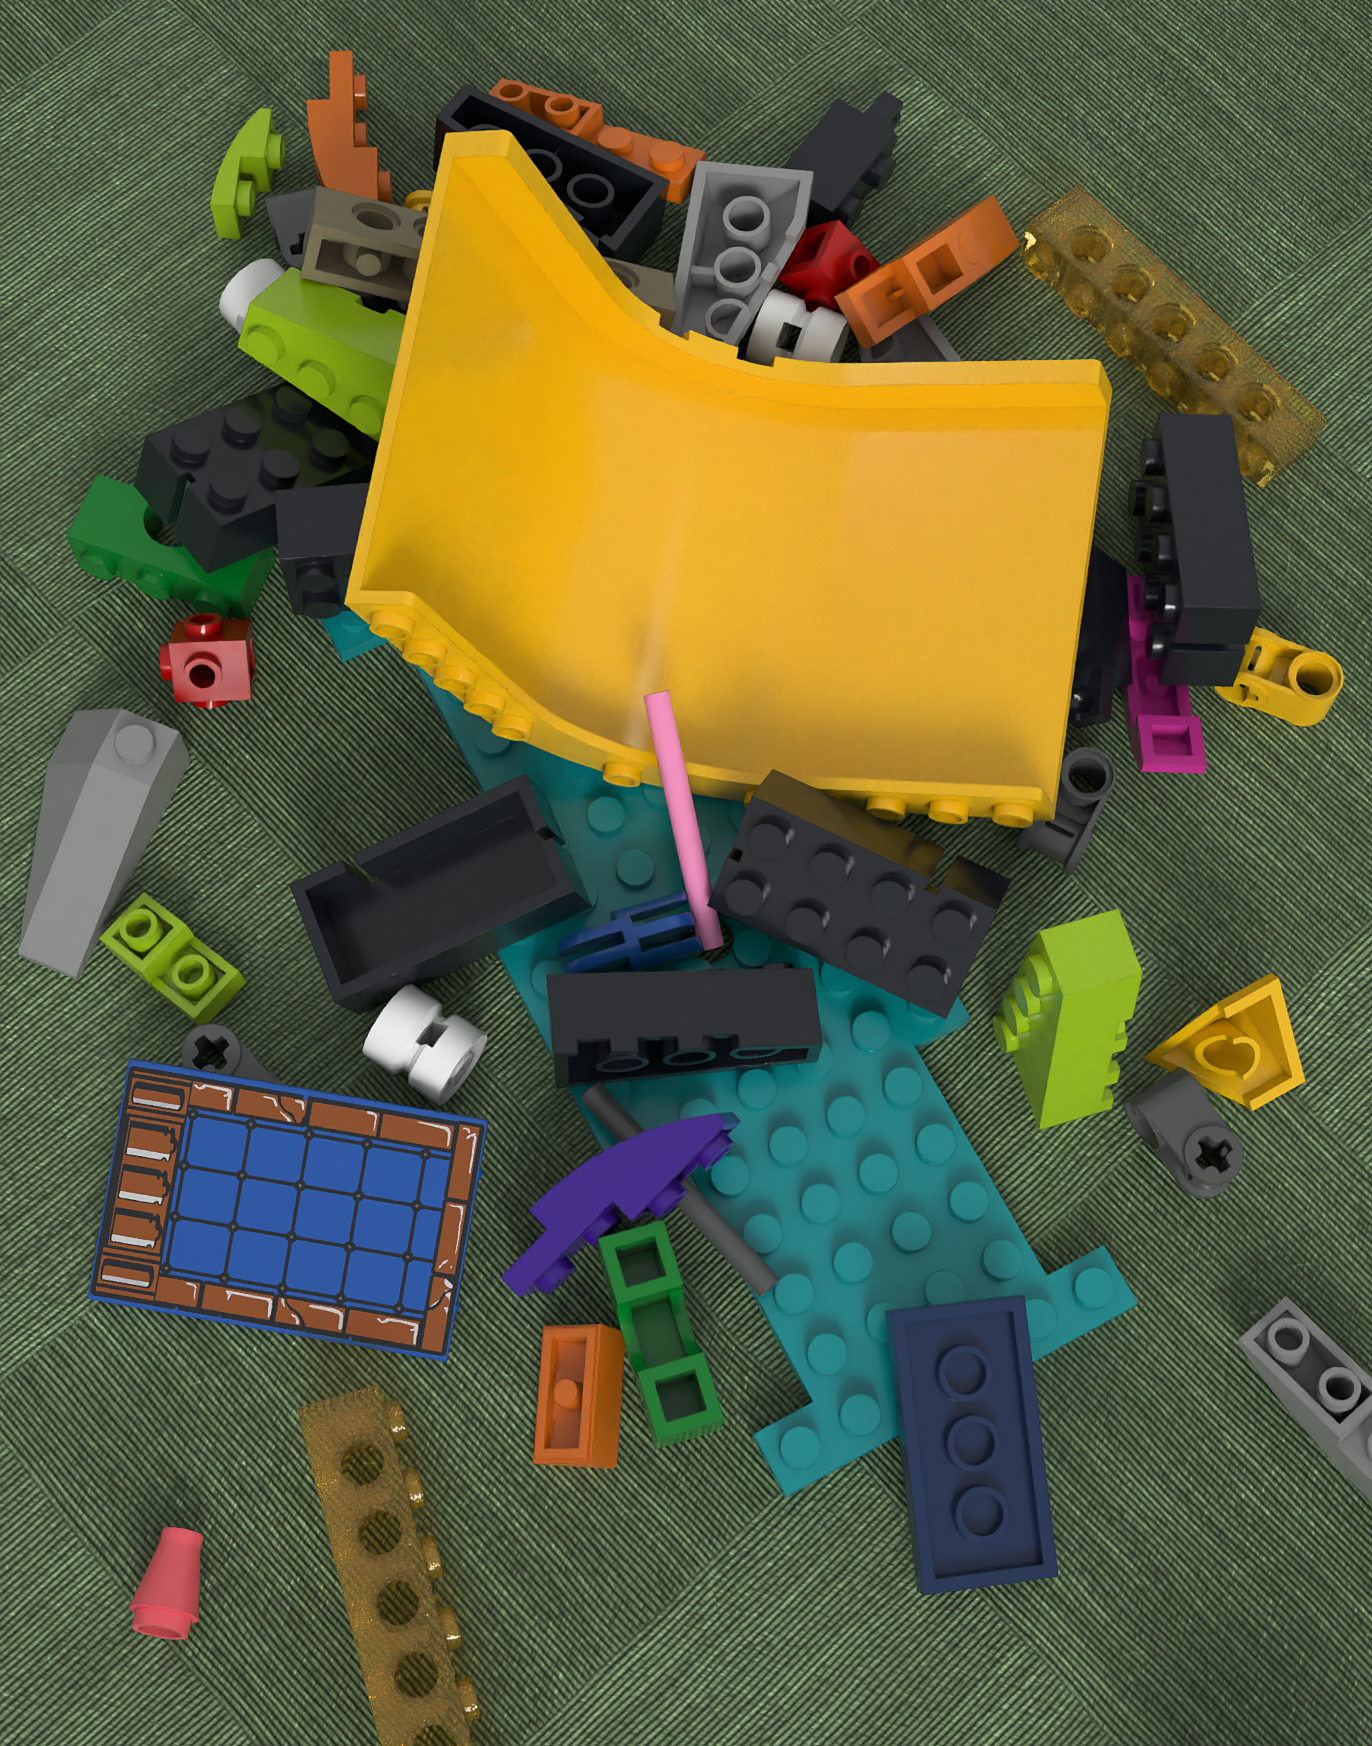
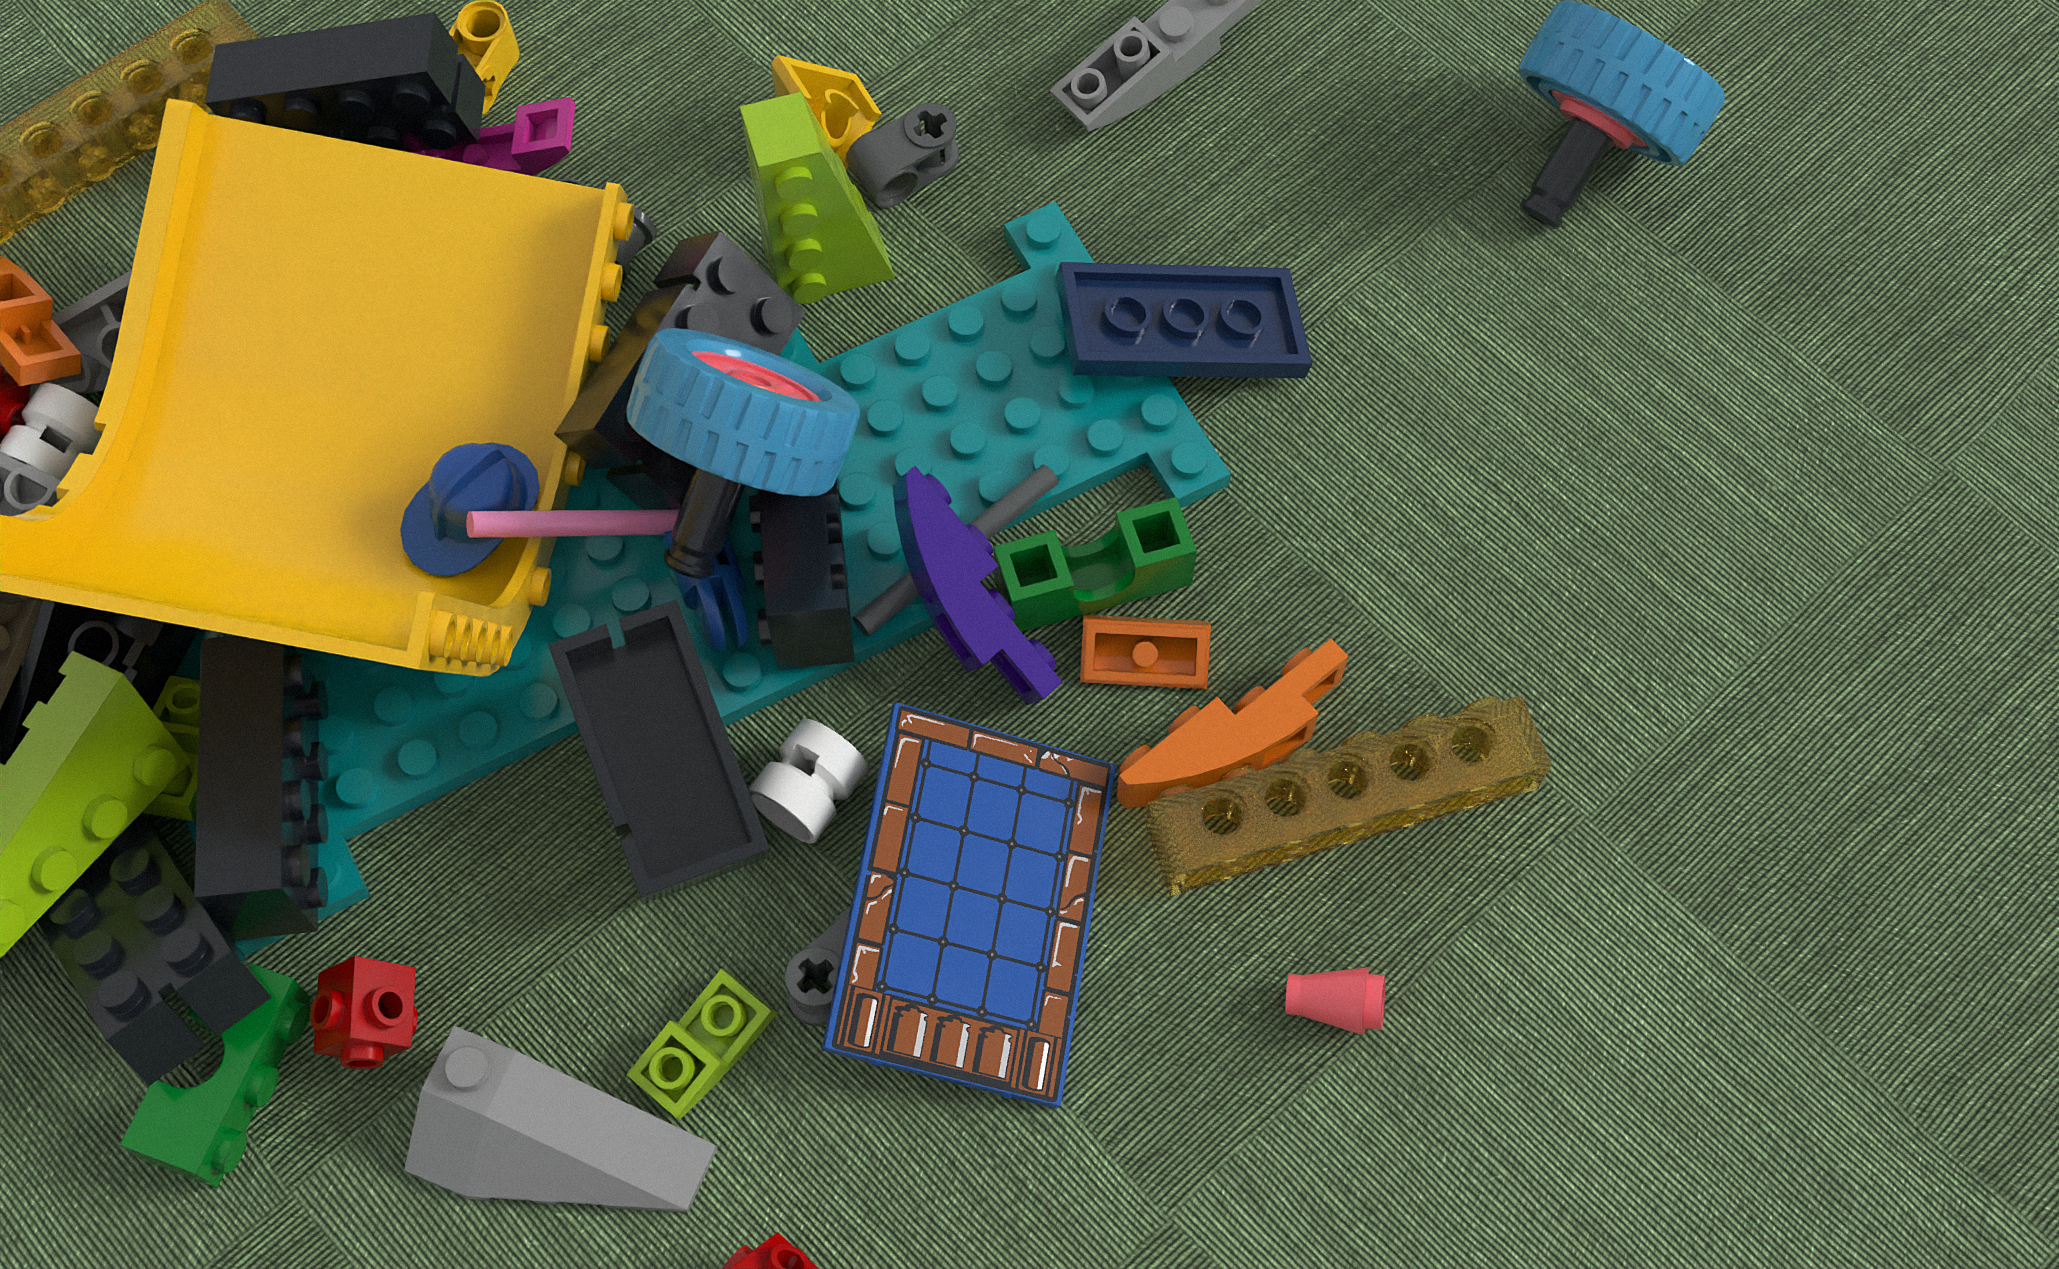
camera: 85 degrees left, 5 degrees down
none -> blue piece [400,442,540,577]
none -> dark azure wheel [626,328,860,579]
none -> orange slope [1116,638,1349,808]

